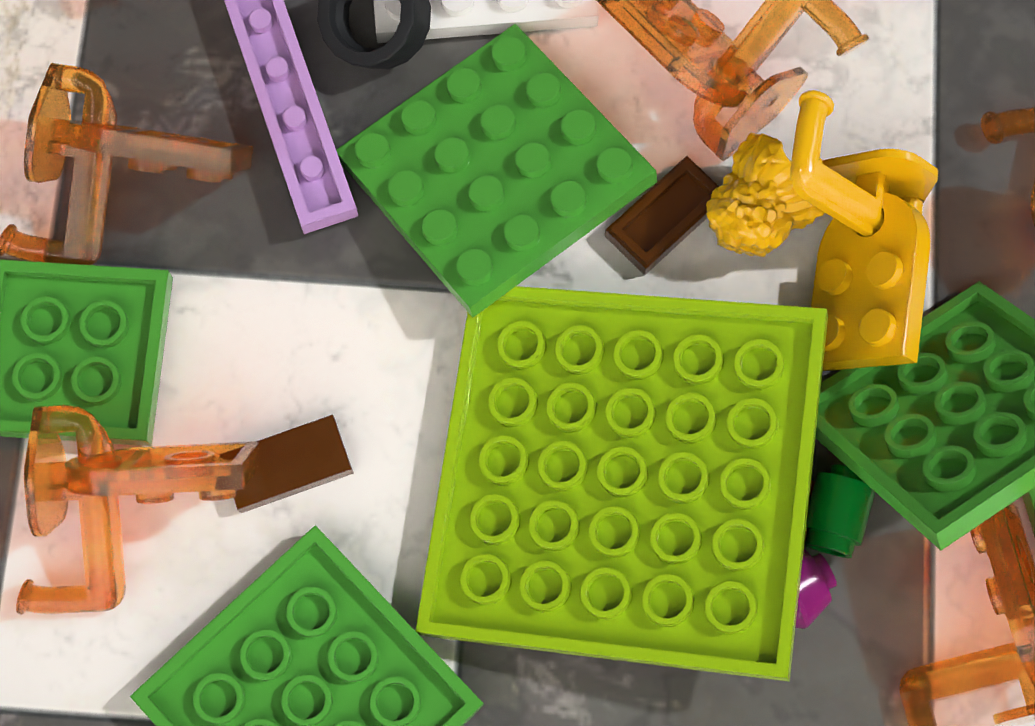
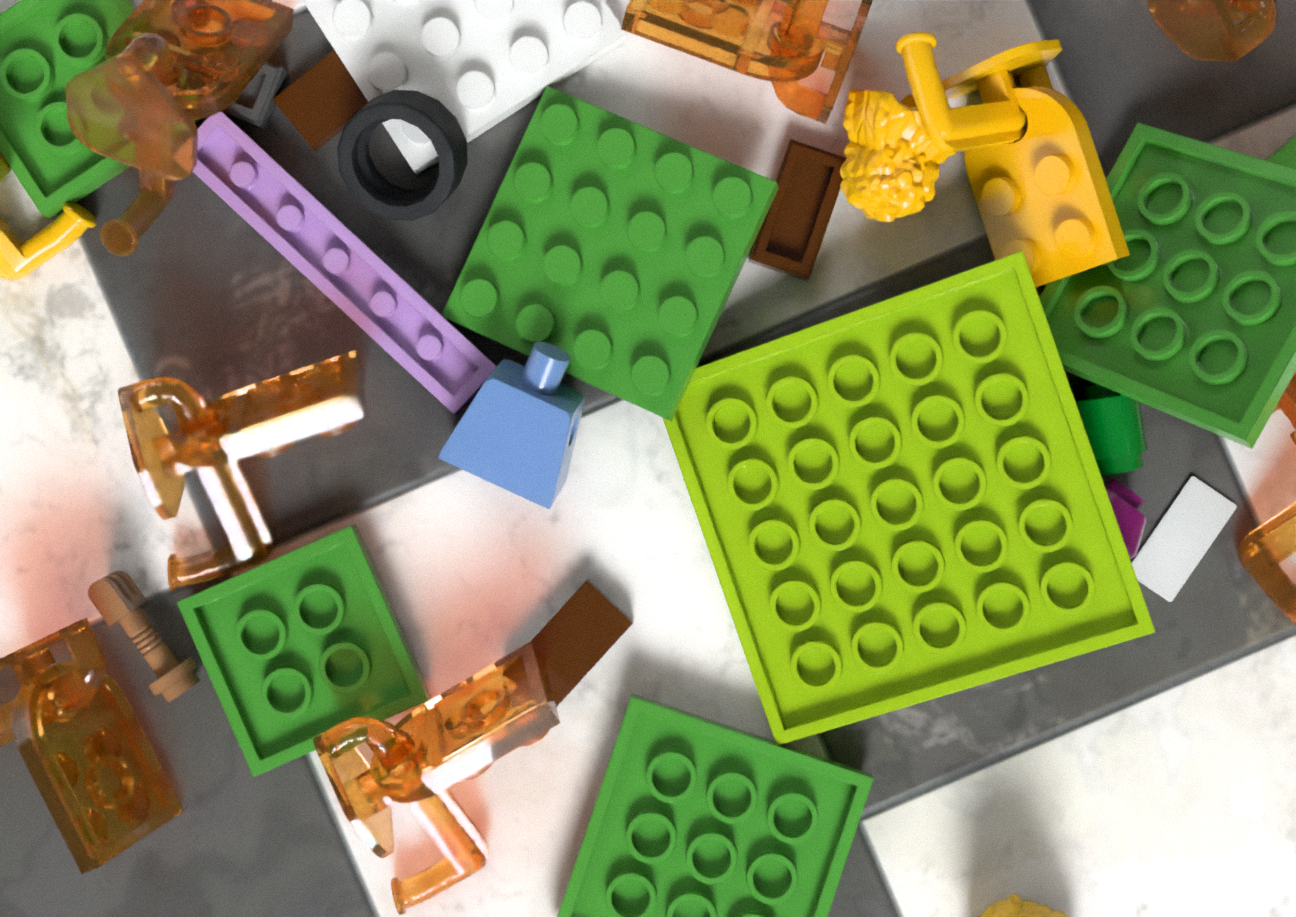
camera: 25 degrees left, 15 degrees up
none -> medium blue torso [438,342,585,510]
none -> white sticker [1132,476,1237,602]

